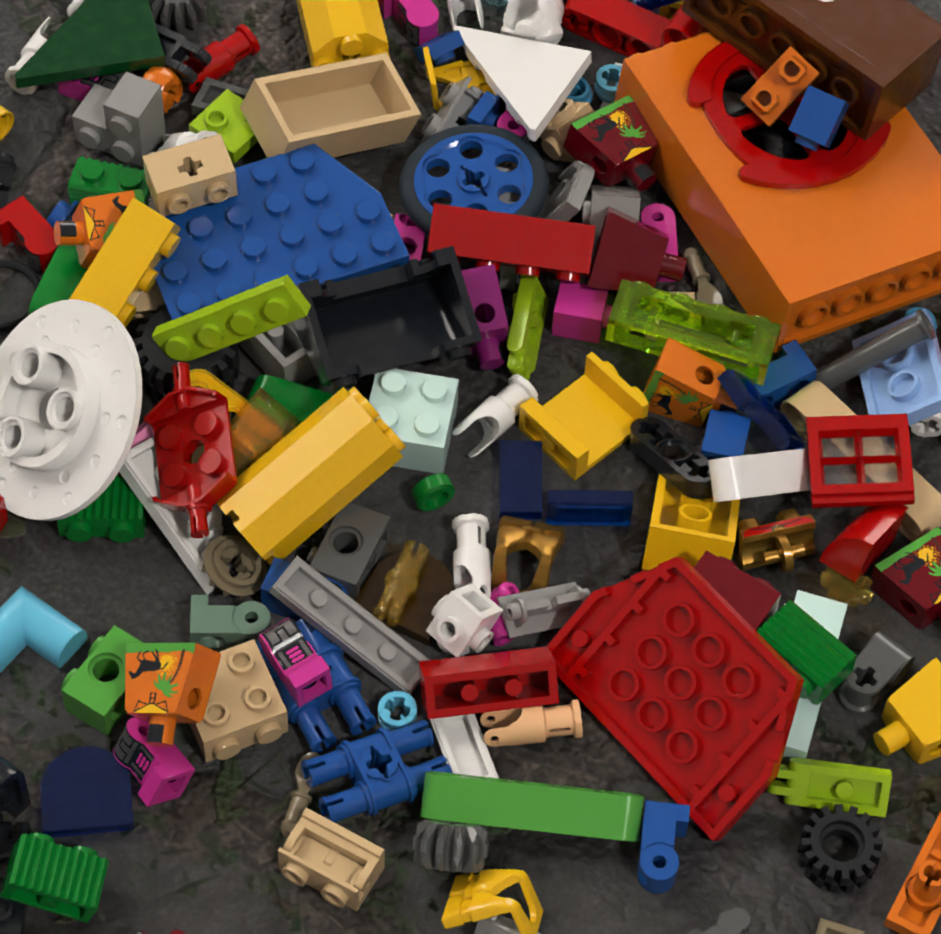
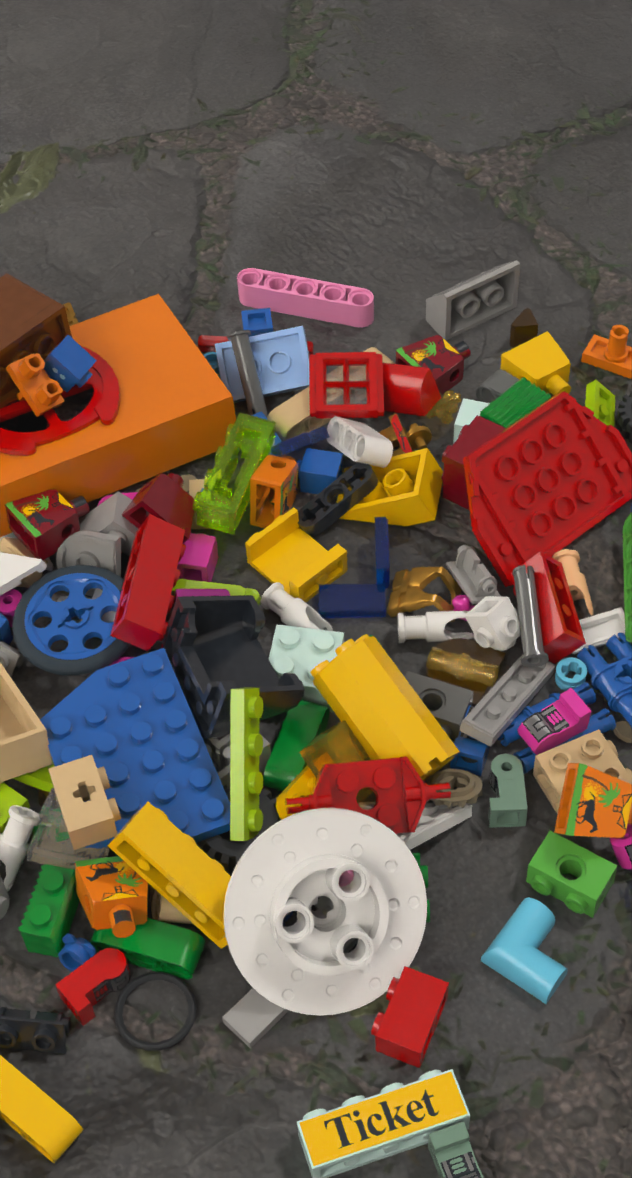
camera: 85 degrees left, 5 degrees down
none -> dark grey pin [512,565,549,667]

